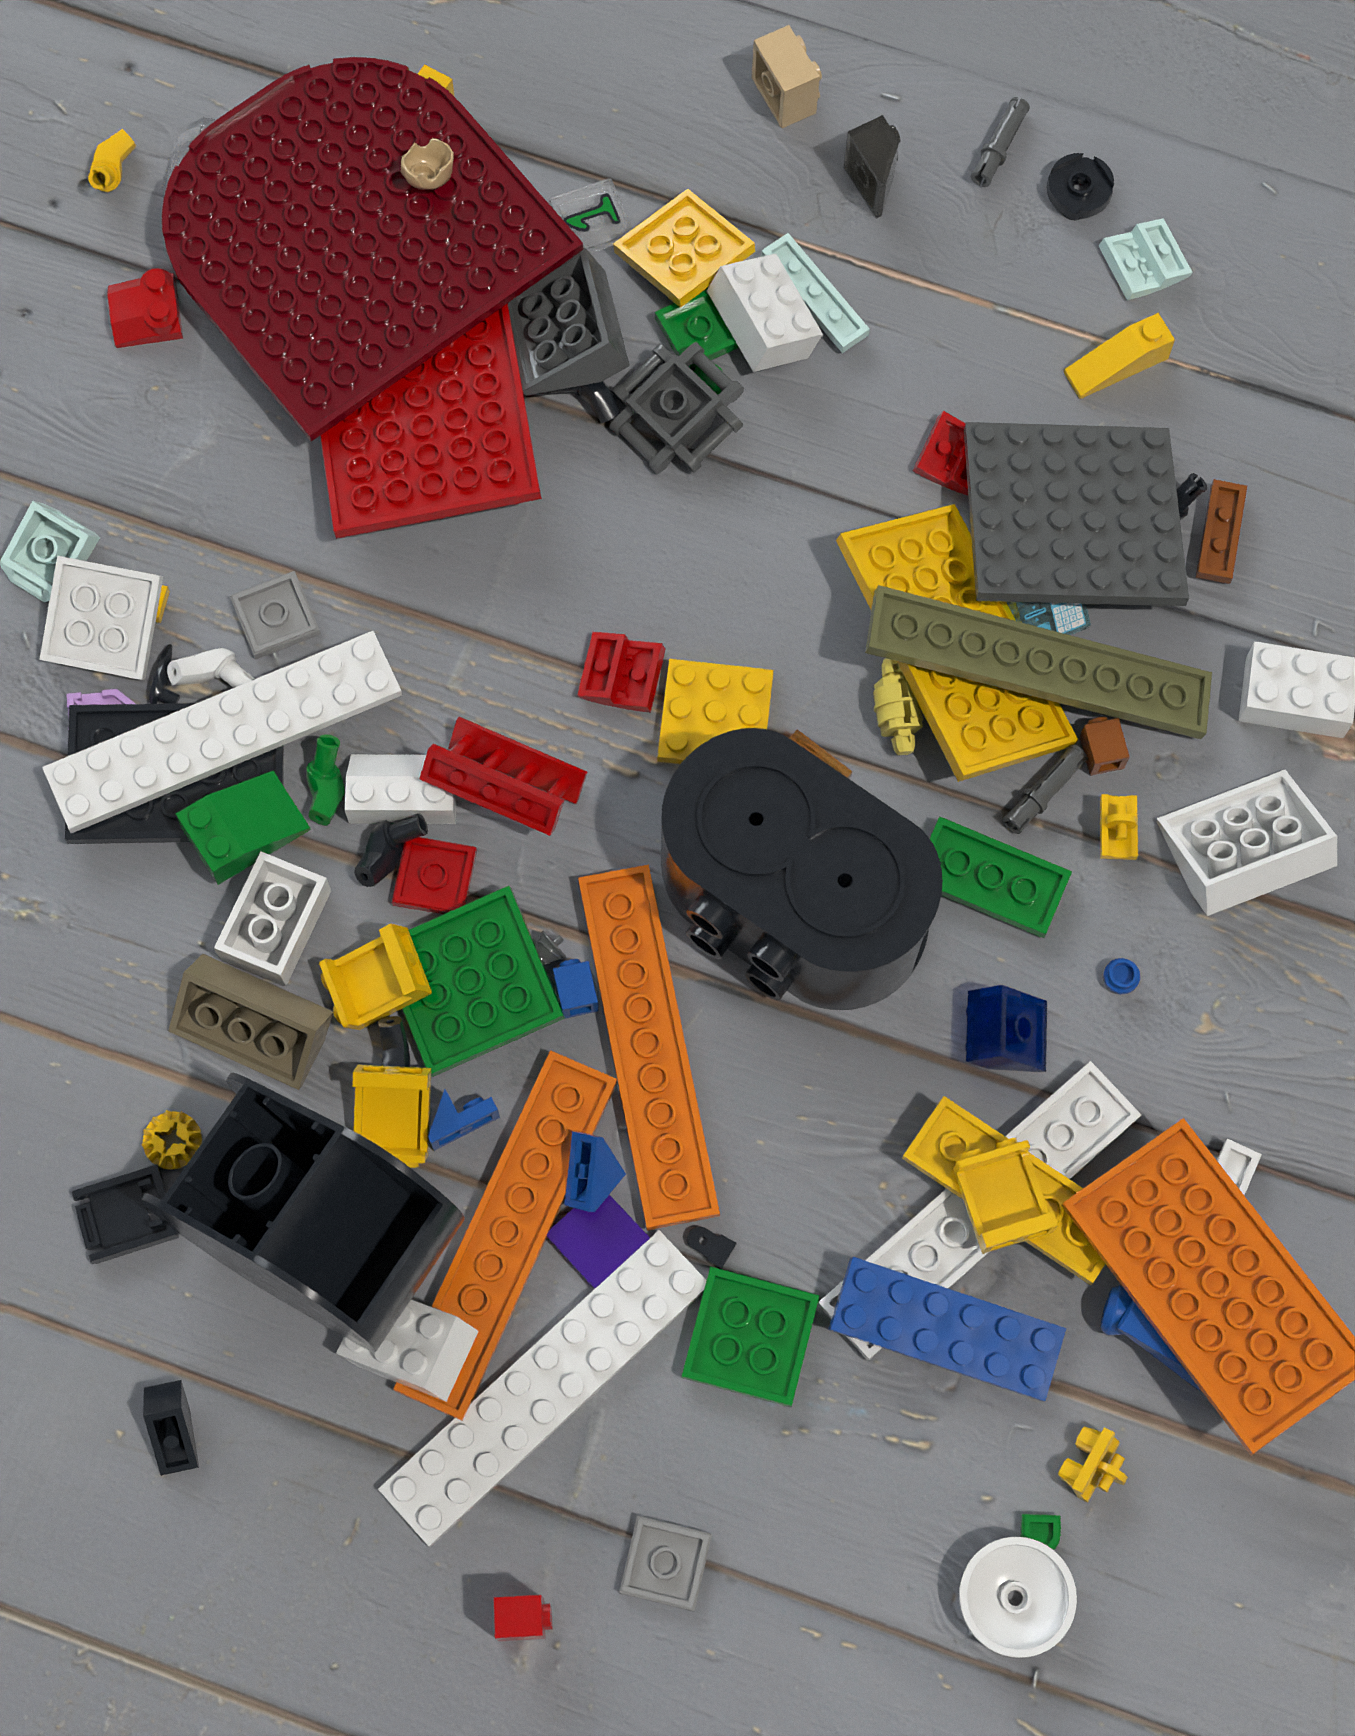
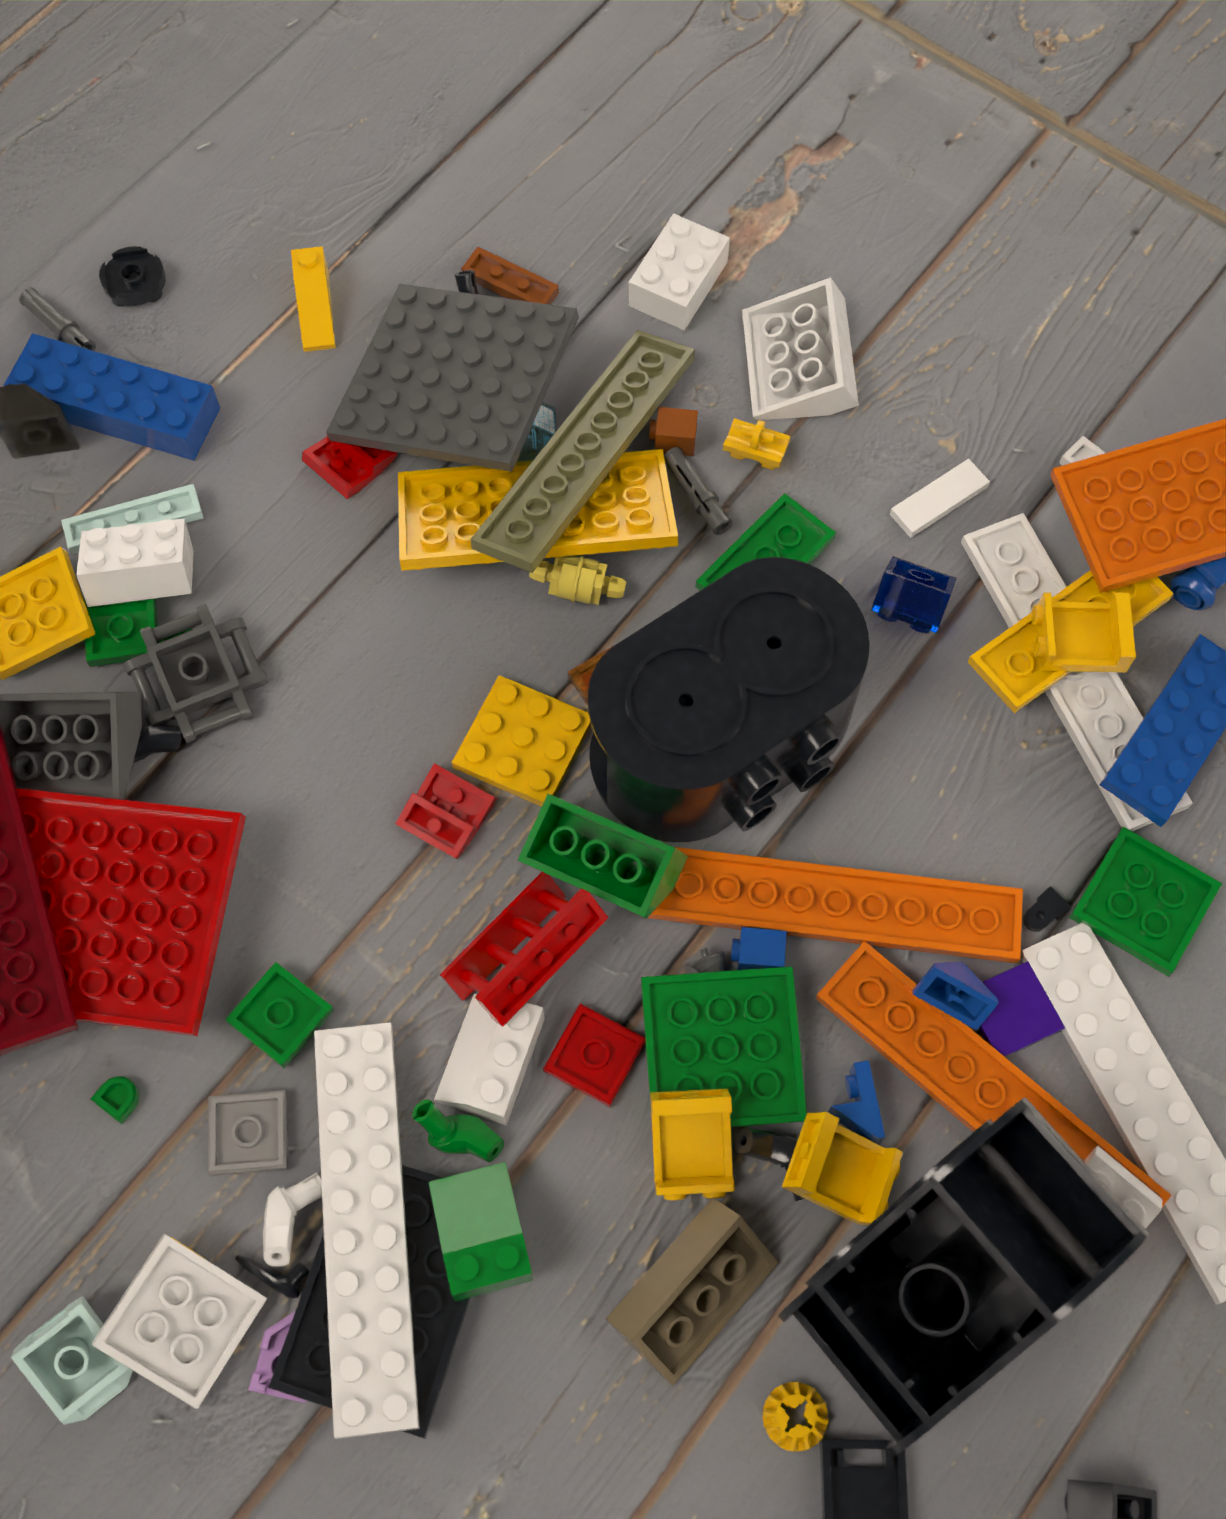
camera: 70 degrees left, 5 degrees down
white brick [214,851,331,987] -> none
black arm [354,813,428,887] -> none
light aqua slope [1099,218,1193,300] -> none
blue plate [1103,958,1140,994] -> none
none -> blue brick [3,333,220,461]
none -> green tile [90,1076,140,1124]
none -> green plate [225,962,334,1069]
none -> green slope [517,794,688,918]
none -> white tile [889,459,990,538]

